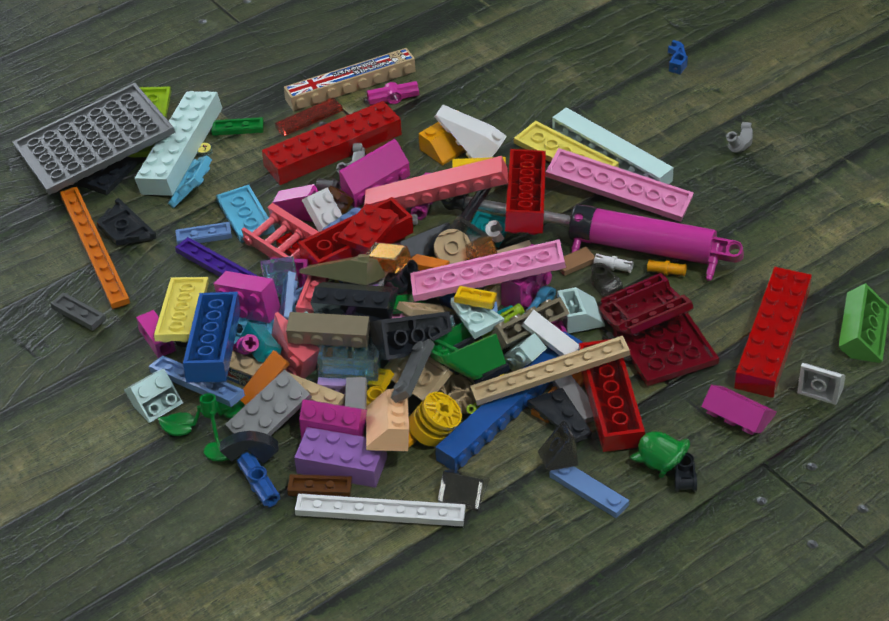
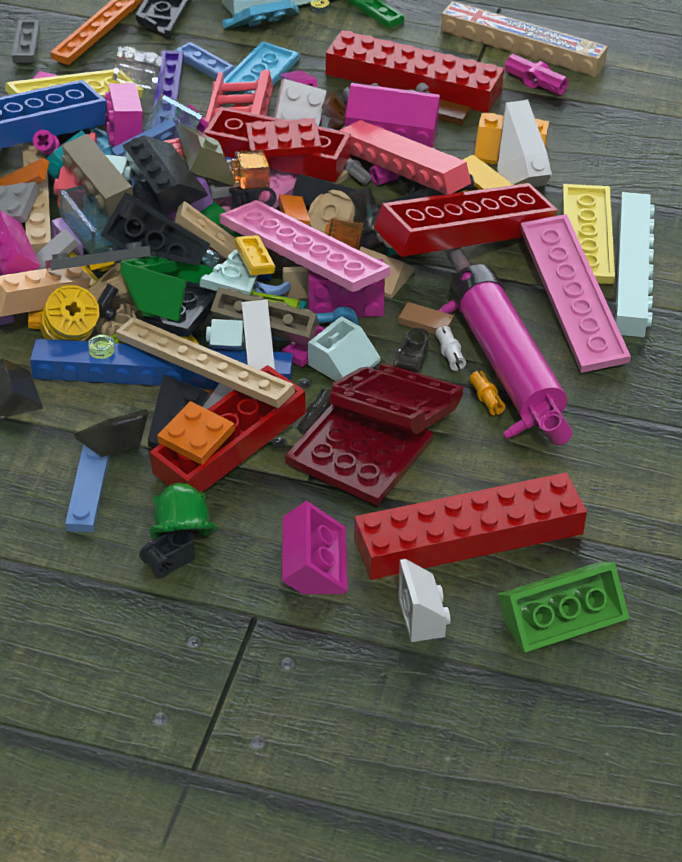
camera: 50 degrees right, 0 degrees up
clear red tile [275,97,343,136] -> none
none -> clear light blue tile [88,335,115,359]
none -> black arm [97,283,119,321]
none -> clear slope [112,47,162,89]
none -> orange plate [157,401,235,465]

